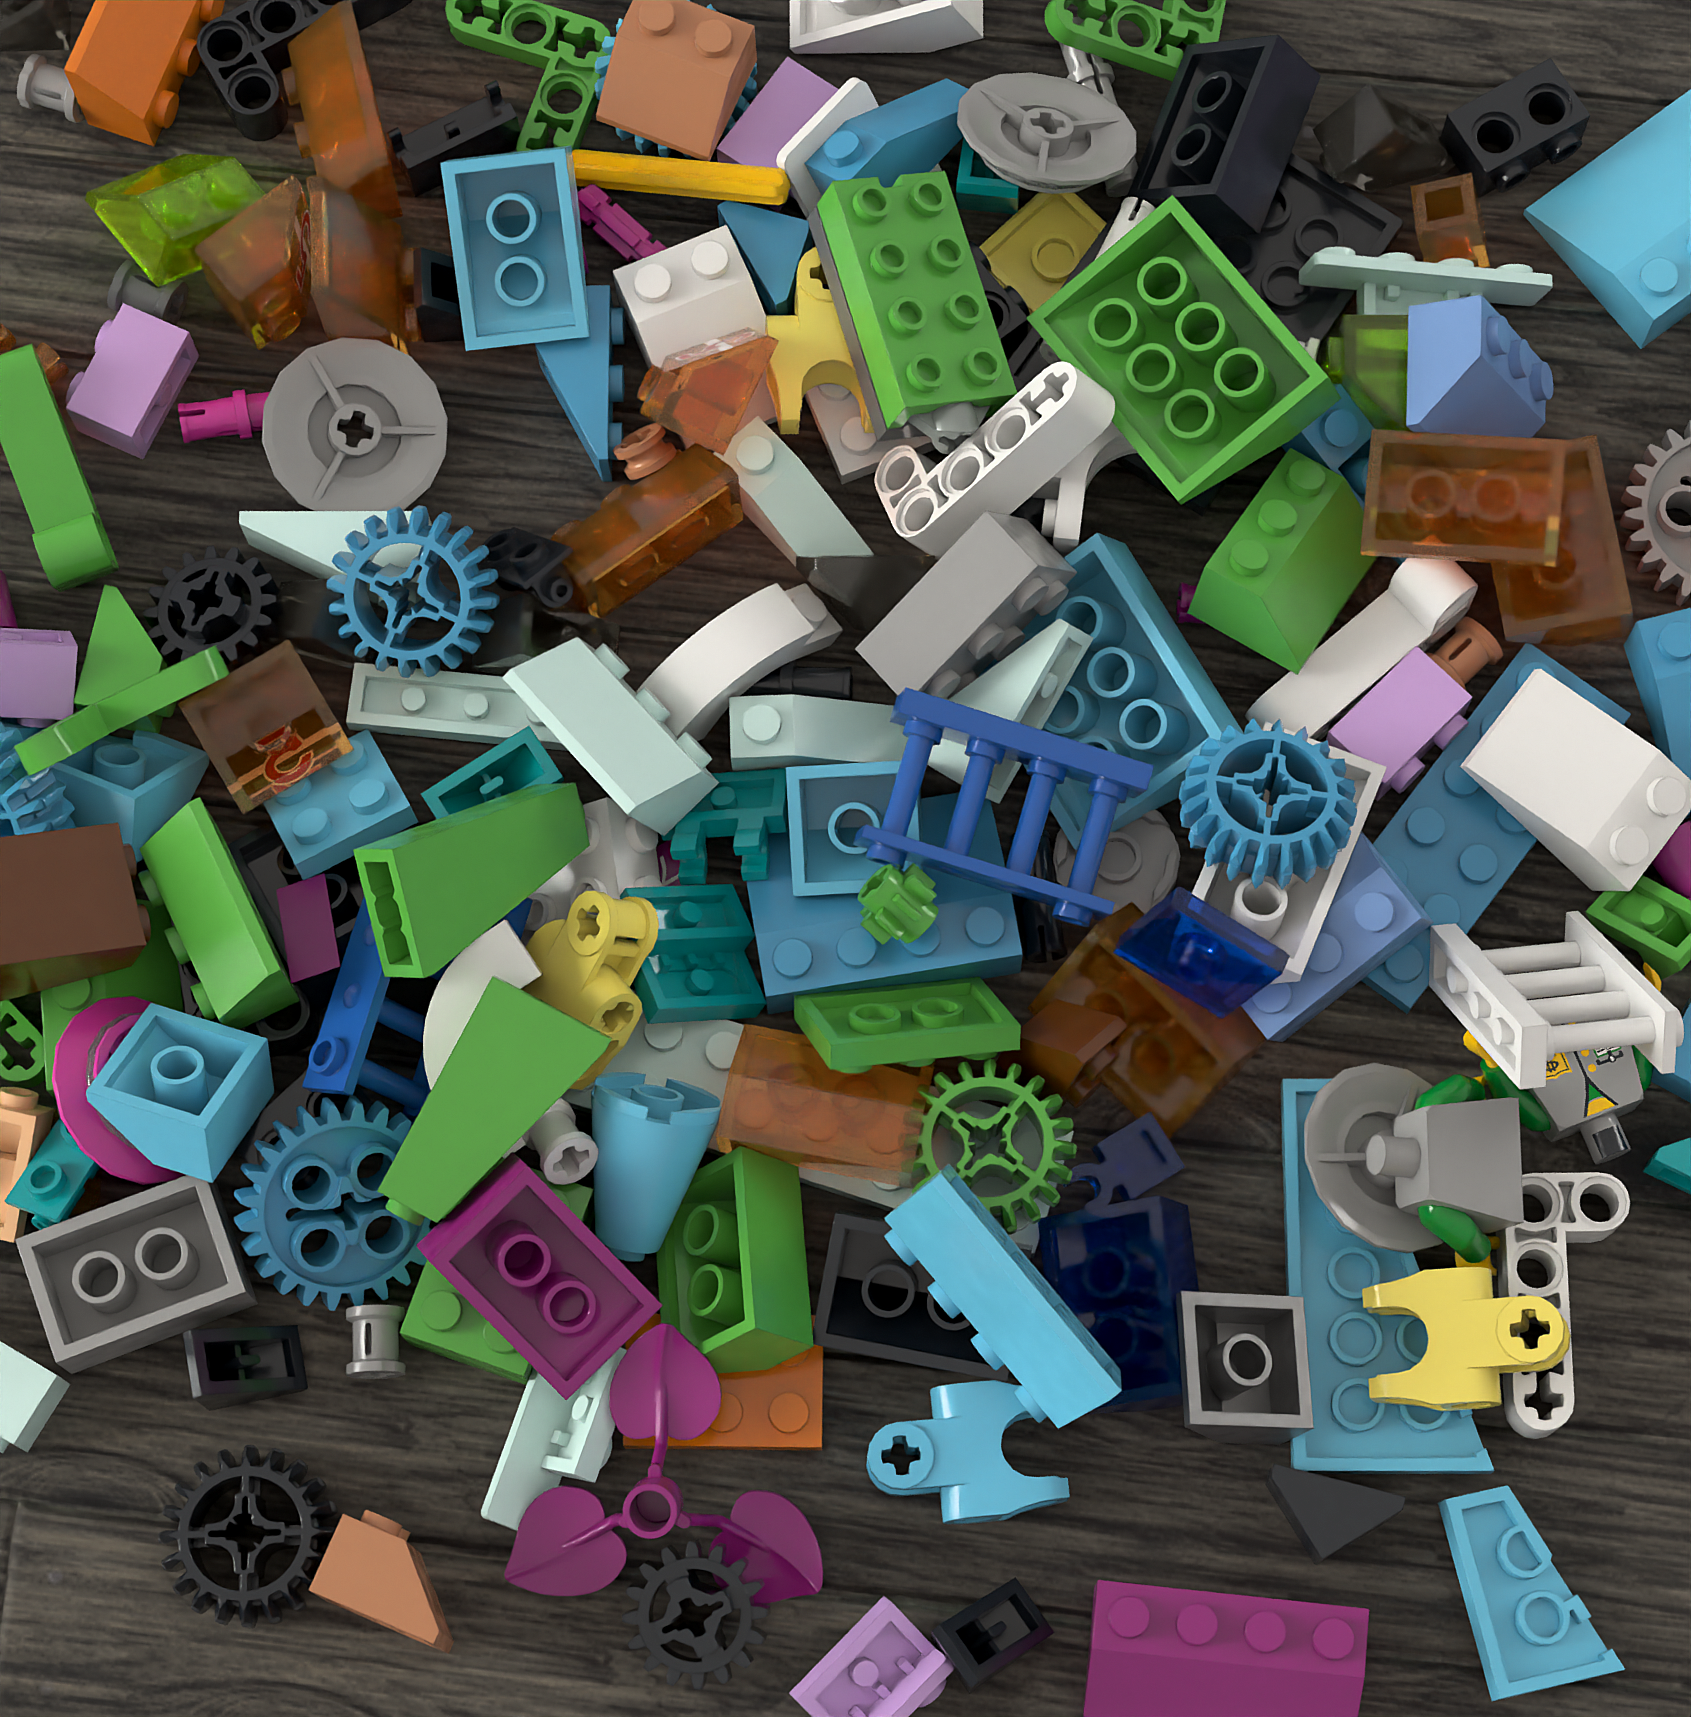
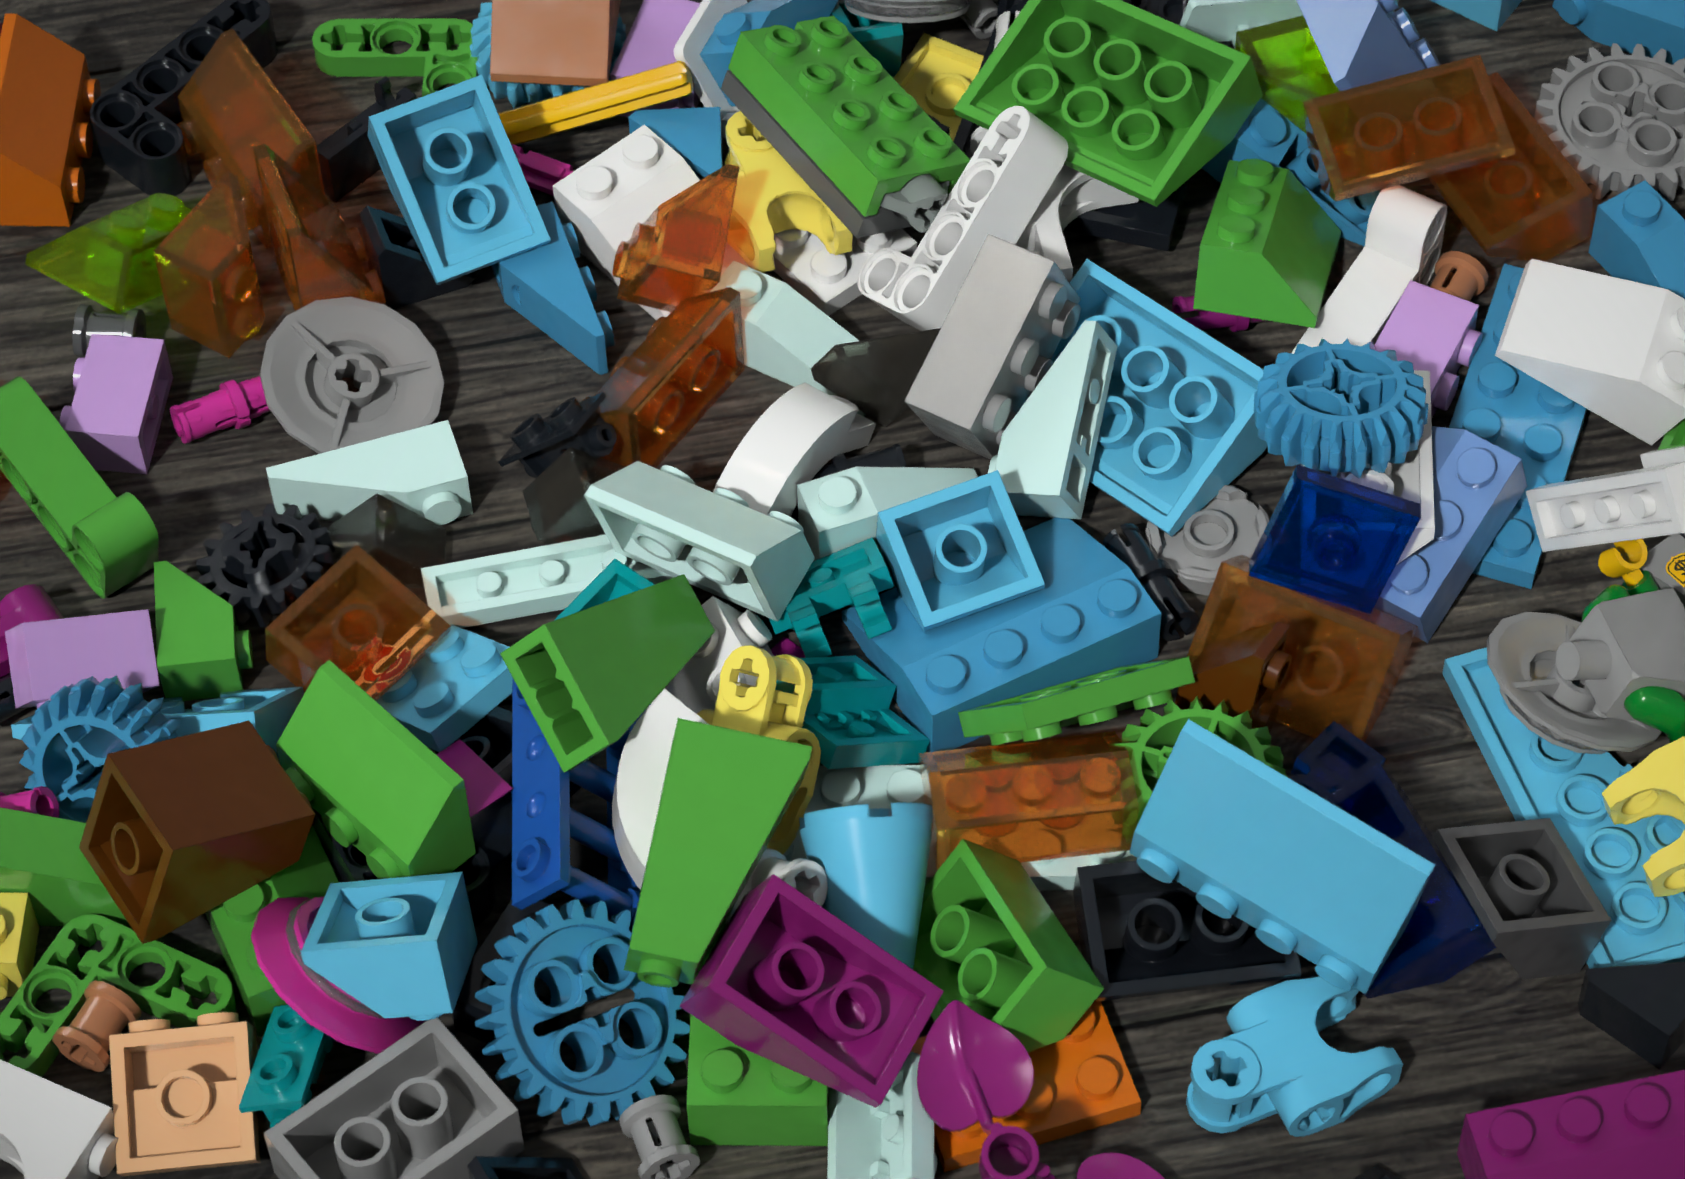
camera: 20 degrees left, 20 degrees down
bright green beam [13,645,230,776] -> none
dark azure gear [327,505,500,678] -> none
nougat bush [613,423,677,480] -> none
blue fence [853,687,1154,927] -> none
bright green gear [858,863,939,945] -> none

